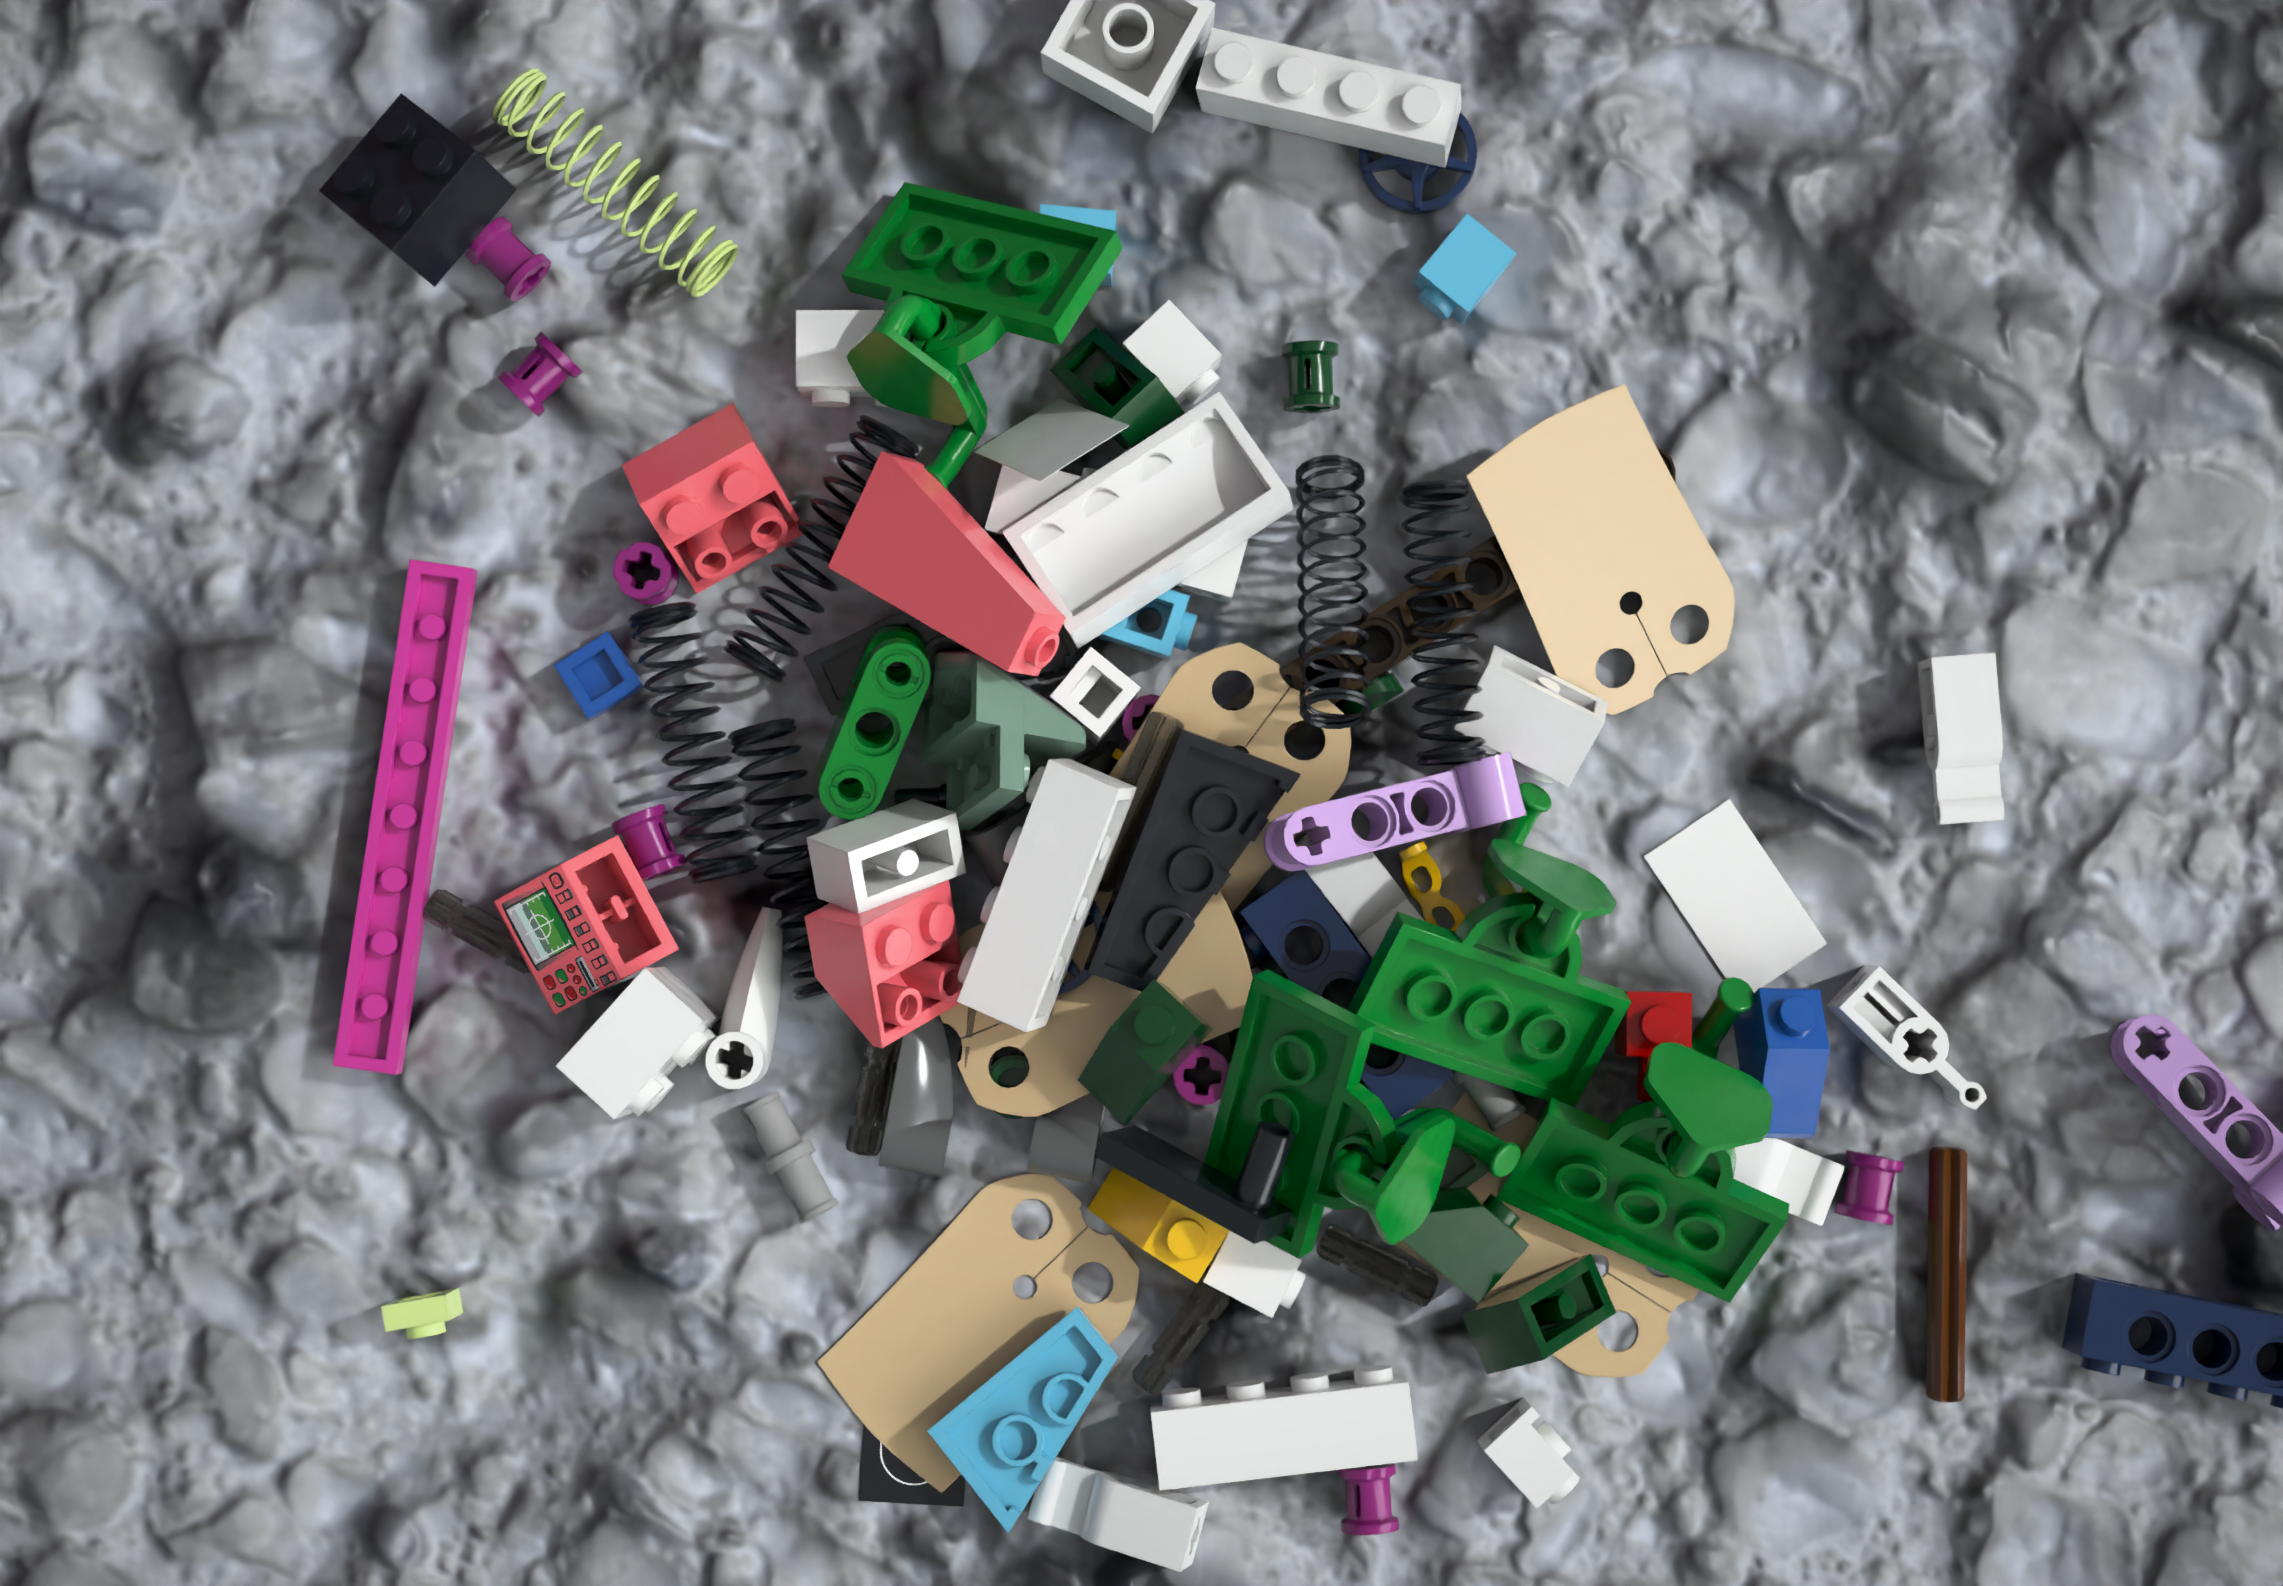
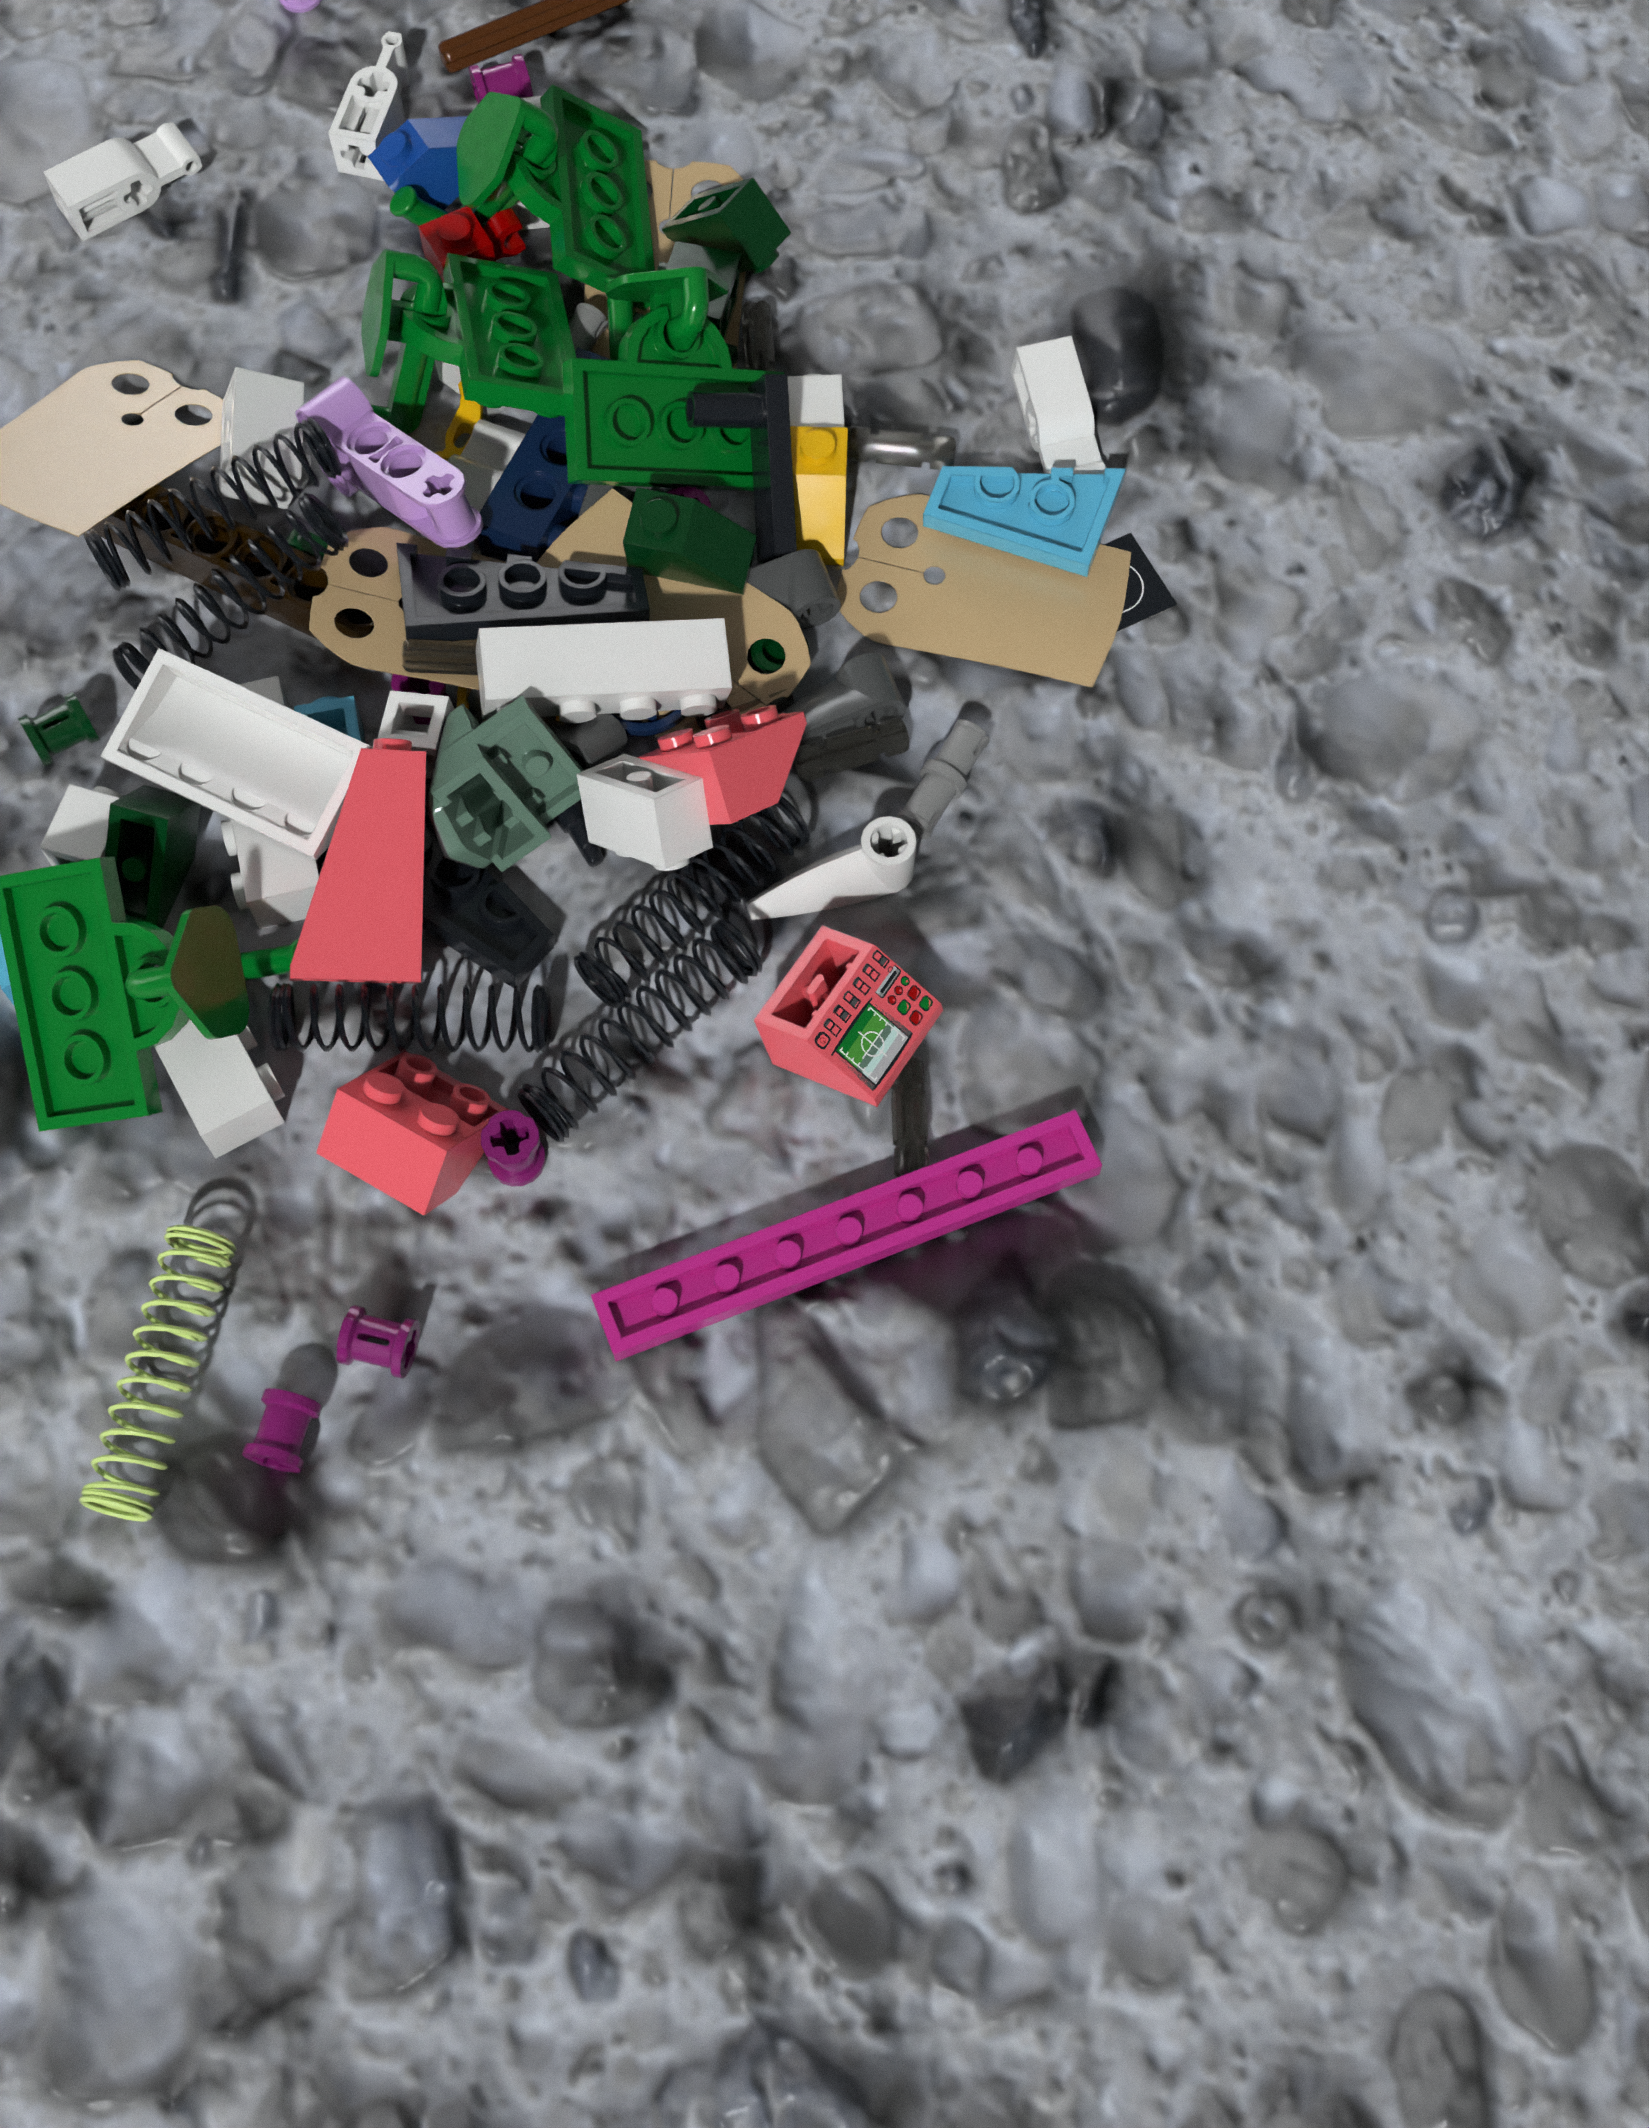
camera: 120 degrees left, 20 degrees down
black brick [319,93,517,287] -> none
yellowish green plate [381,1288,463,1339] -> none
blue plate [554,631,644,720] -> none
white brick [556,966,721,1119] -> none
magenta bush [611,804,687,882] -> none
green piece [817,625,931,820] -> none
white sticker [974,399,1129,482] -> none
white brick [1150,1365,1418,1491] -> none
magenta bush [1338,1463,1399,1535] -> none
white brick [1477,1397,1580,1508] -> none
white sticker [1643,799,1827,993] -> none

